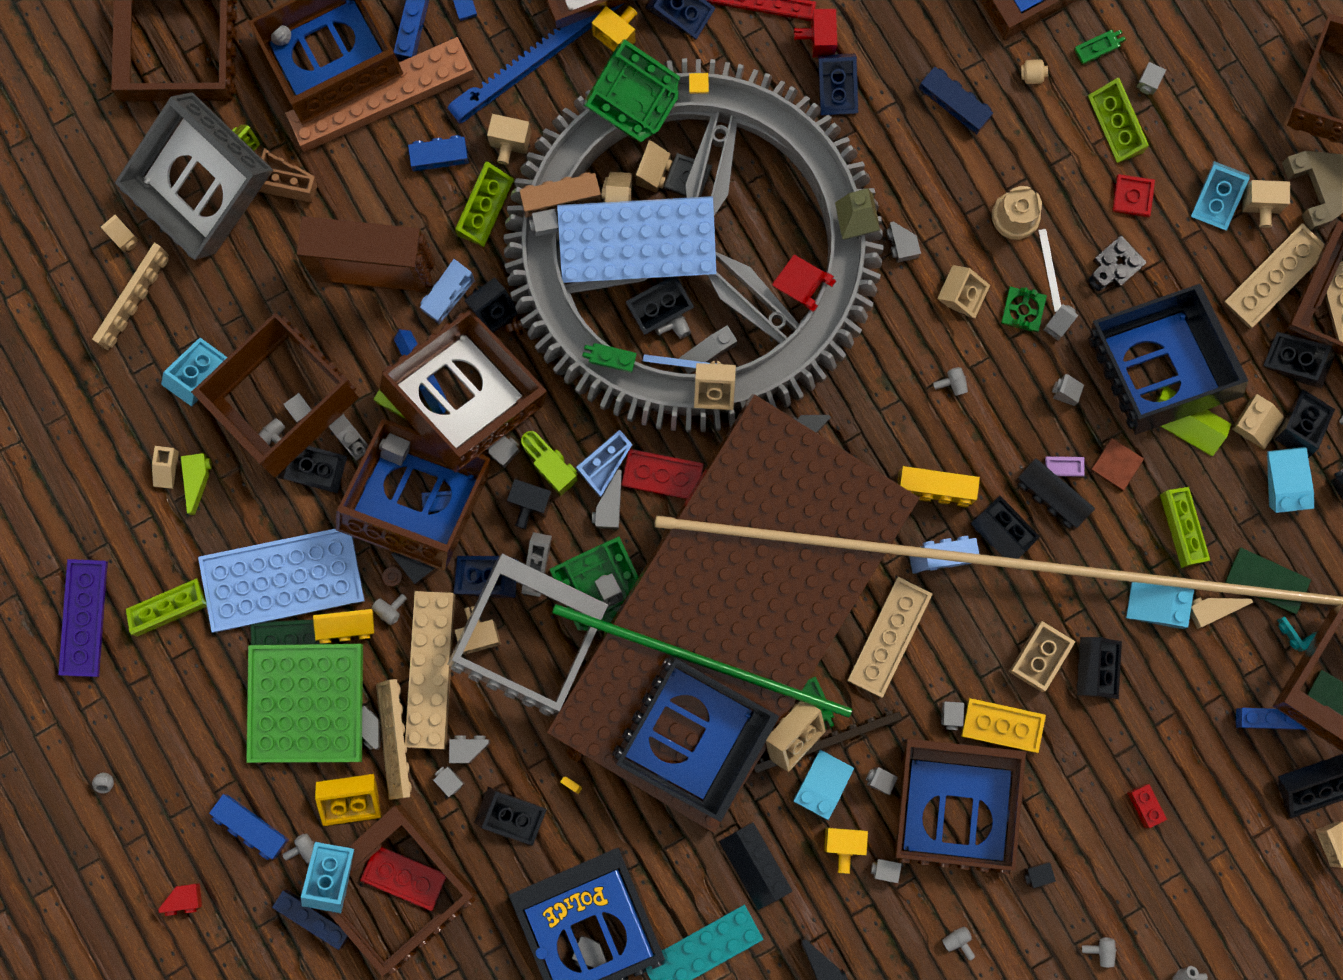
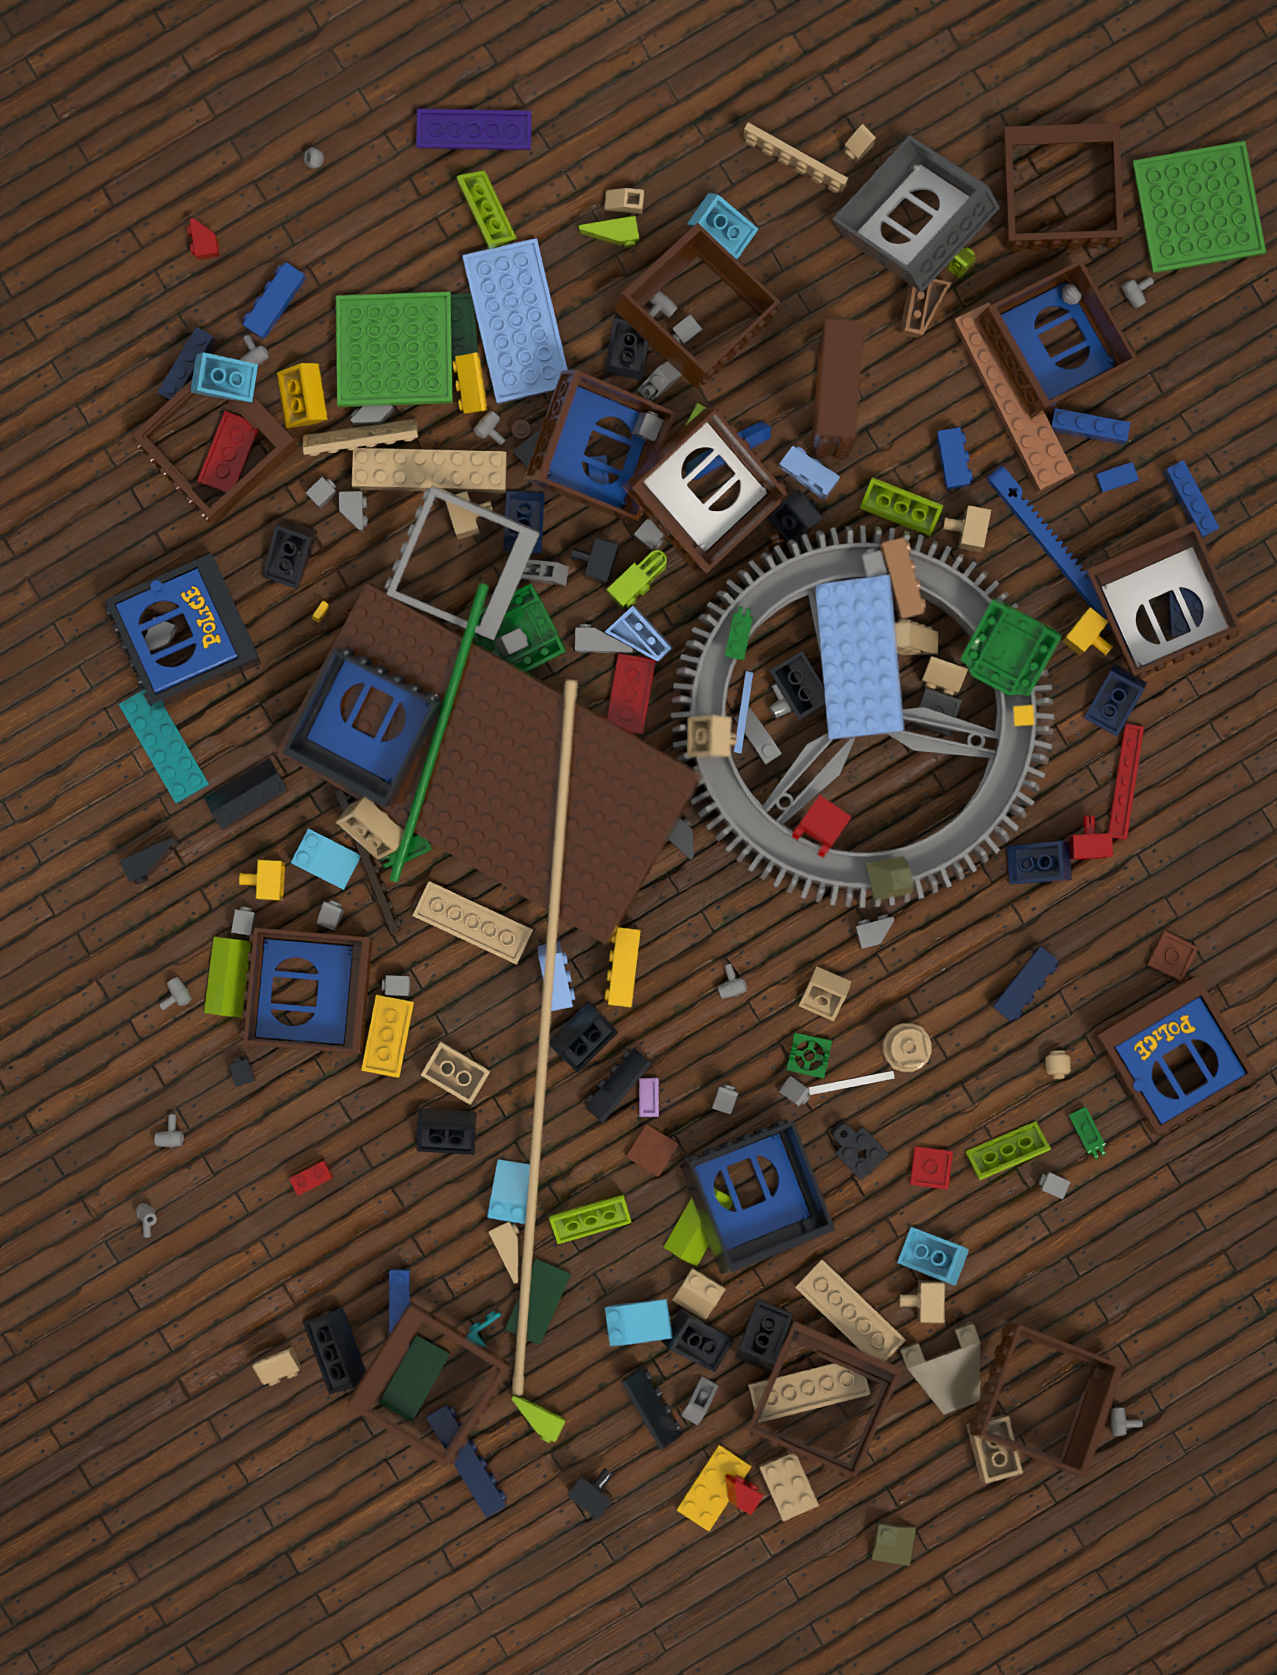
camera: 90 degrees right, 5 degrees up
none -> lime slope [204,937,252,1018]

